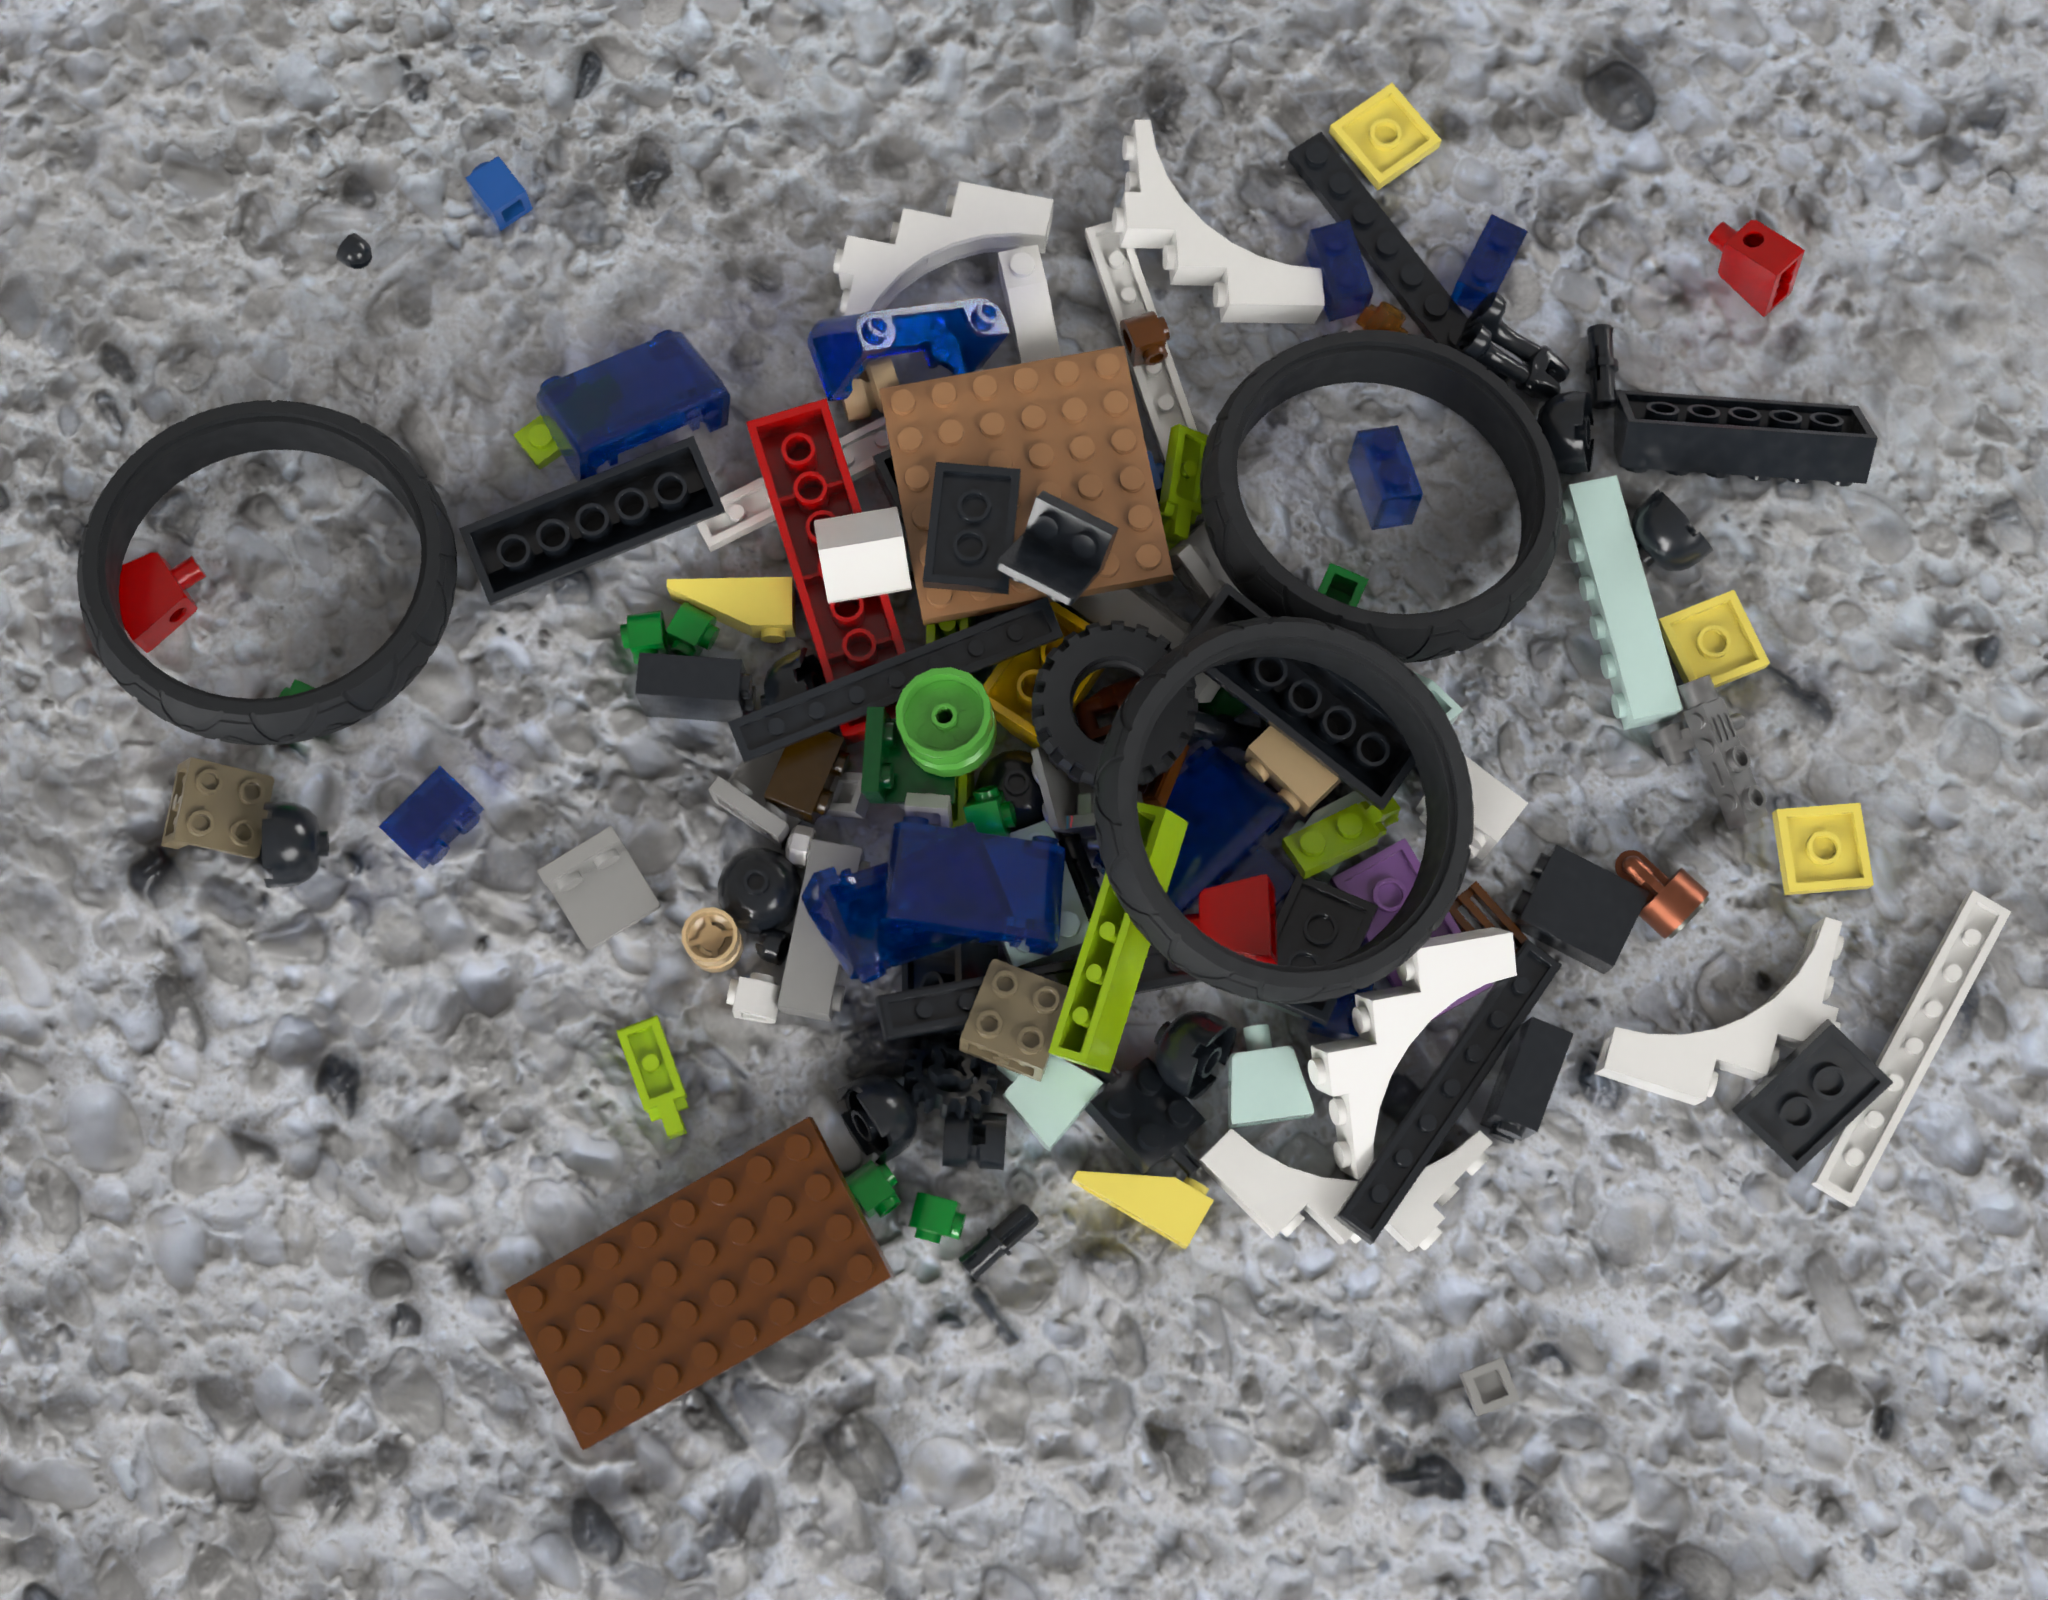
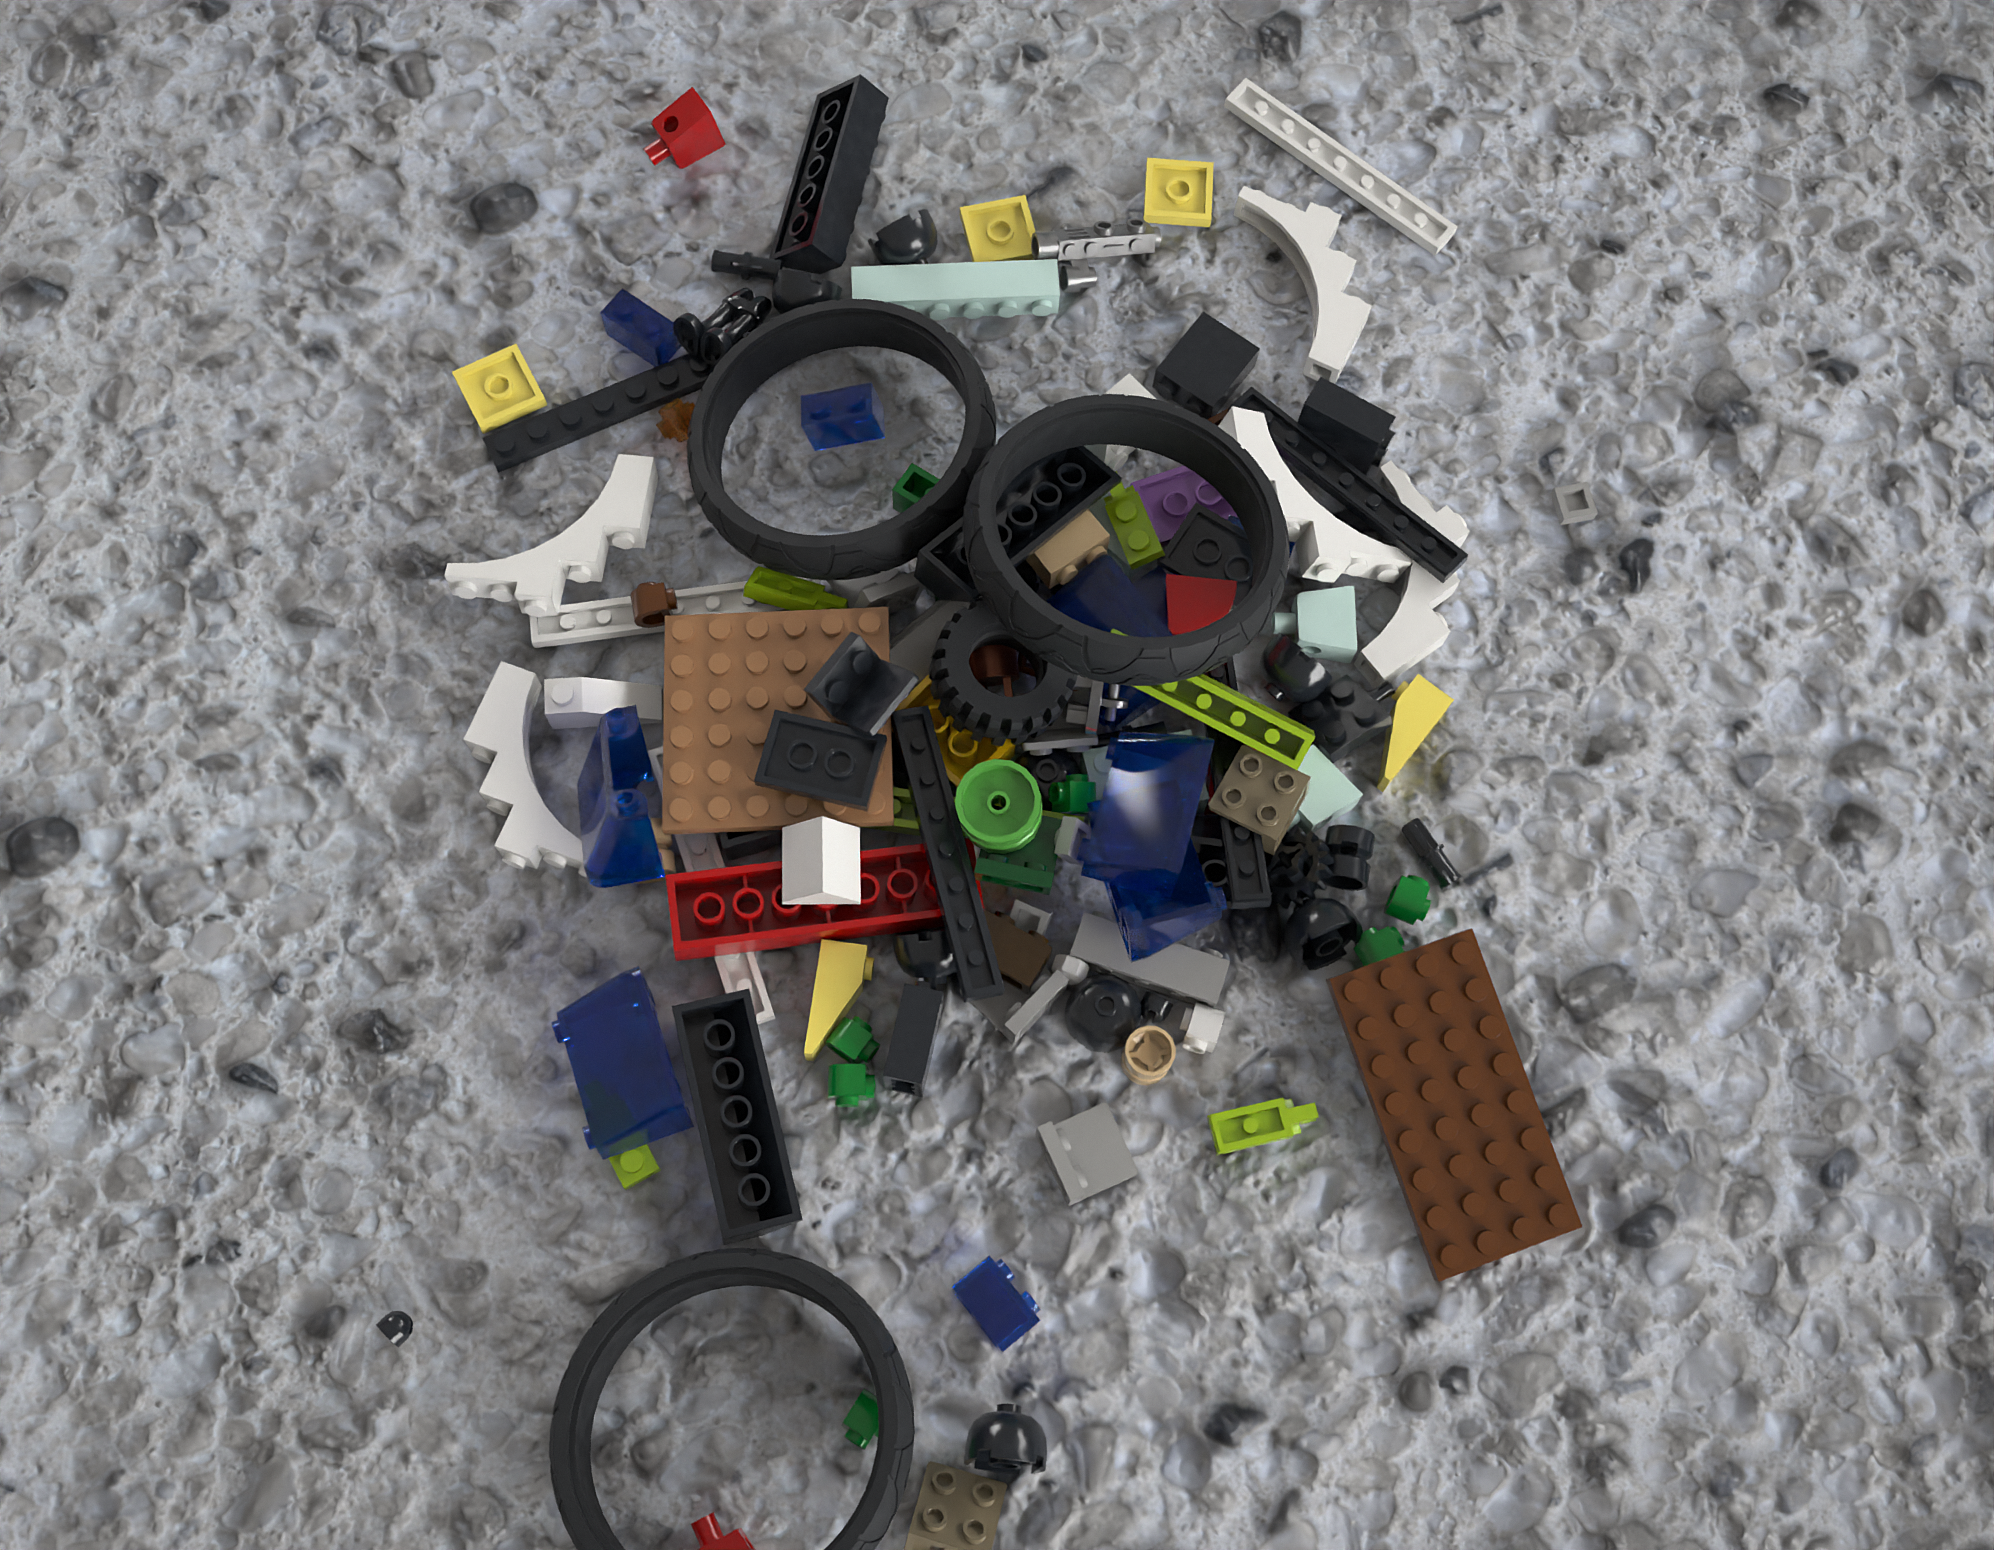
camera: 85 degrees left, 5 degrees down
blue brick [465,156,533,231] -> none
clear blue brick [1305,219,1374,322] -> none
copper piece [1615,850,1710,939] -> none
black plate [1732,1019,1894,1173] -> none

